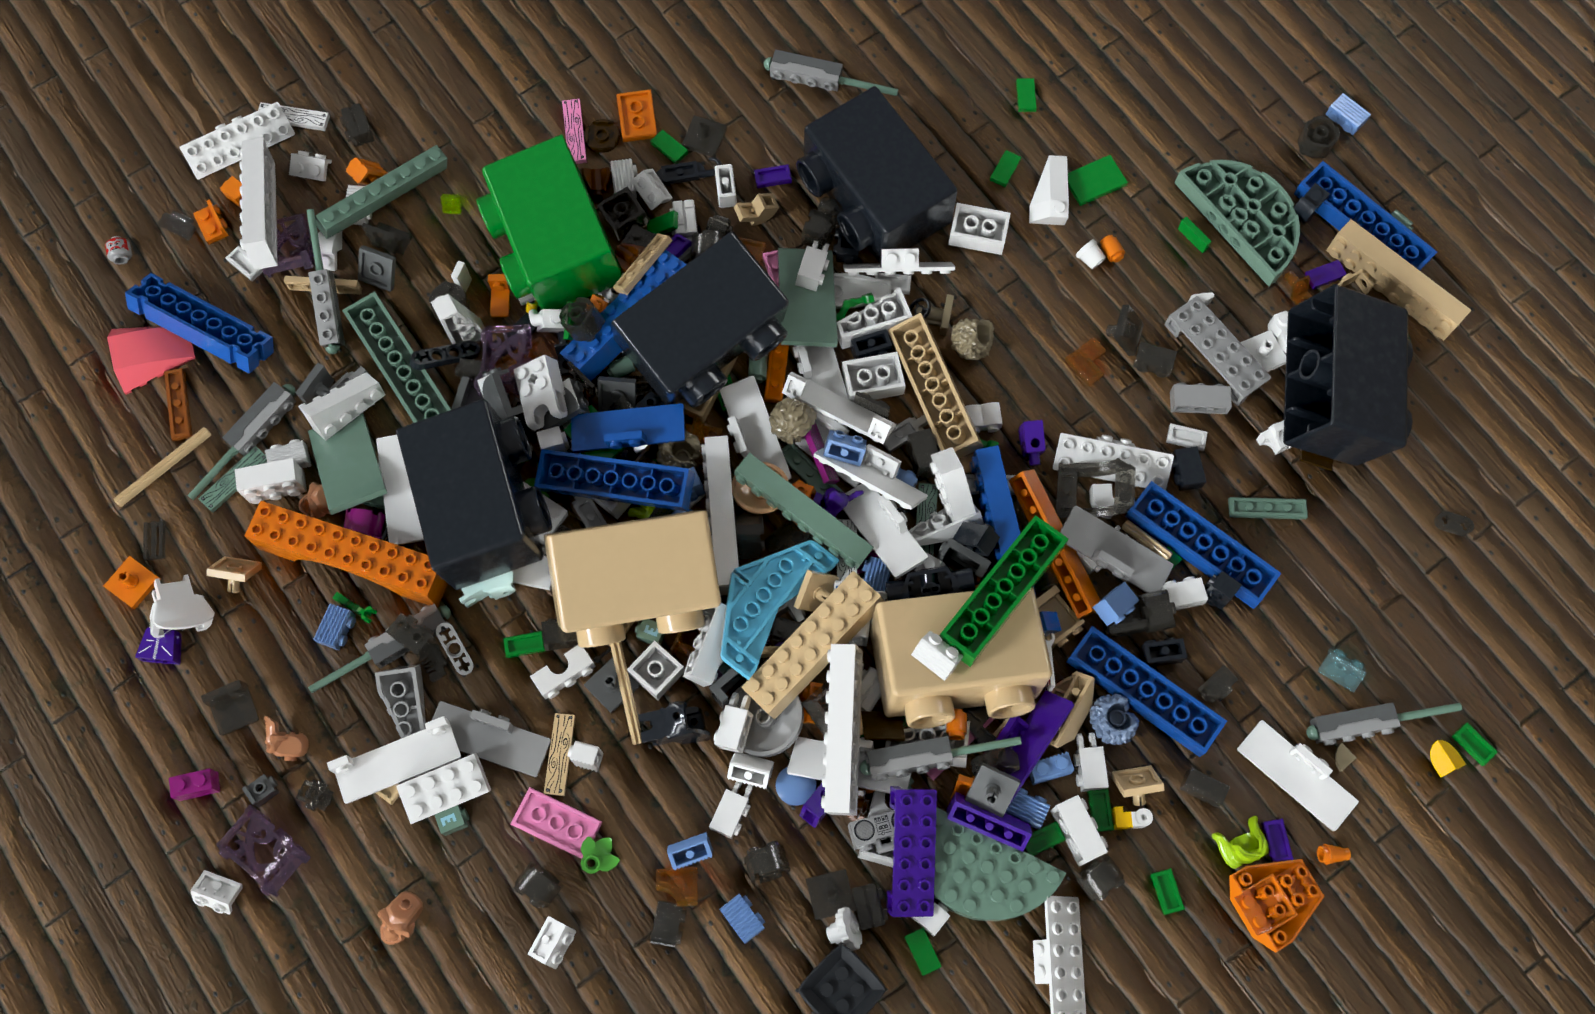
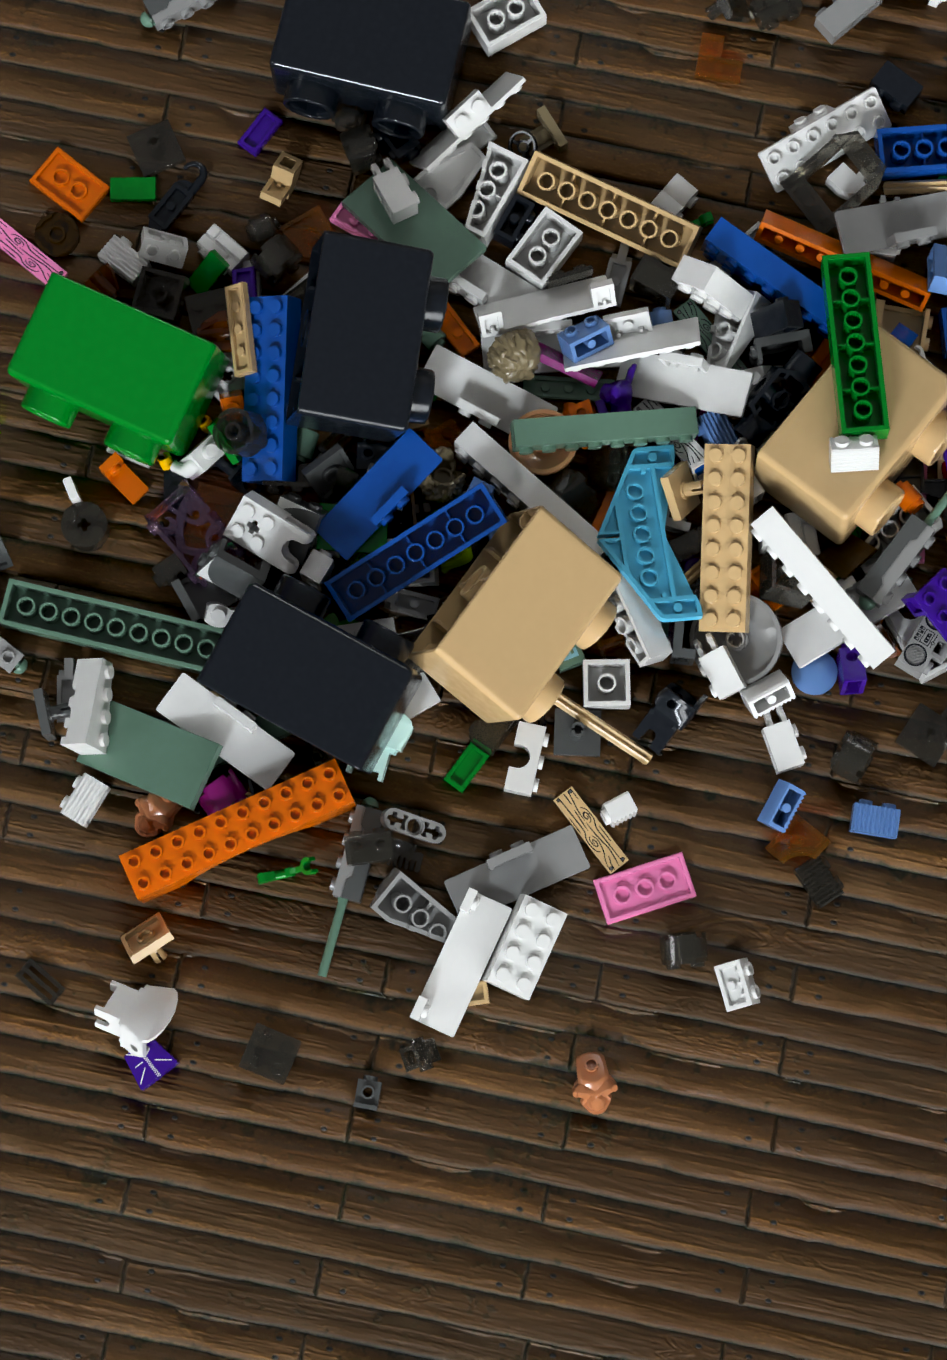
camera: 40 degrees left, 10 degrees up
orange tile [103,556,161,610] -> none
magenta brick [169,768,220,801] -> none
piece [187,382,296,501] -> none
white bracket [190,870,243,915] -> none
sand green tile [198,446,267,513] -> none
clear purple fence [216,804,311,898] -> none
white brick [235,458,307,504] -> none
nougat head [264,716,309,761] -> none
medium blue brick [313,603,356,651] -> none
black beam [409,341,480,370] -> none
white wedge [431,294,489,344] -> none
sand green brick [435,805,469,836] -> none
bright green plate [581,836,620,874] -> none
white brick [715,164,737,208] -> none
green piece [836,293,875,321] -> none
dark tan hair [951,318,994,360] -> none
dark purple torso [1018,420,1046,466] -> none
white tile [1166,423,1208,451] -> none

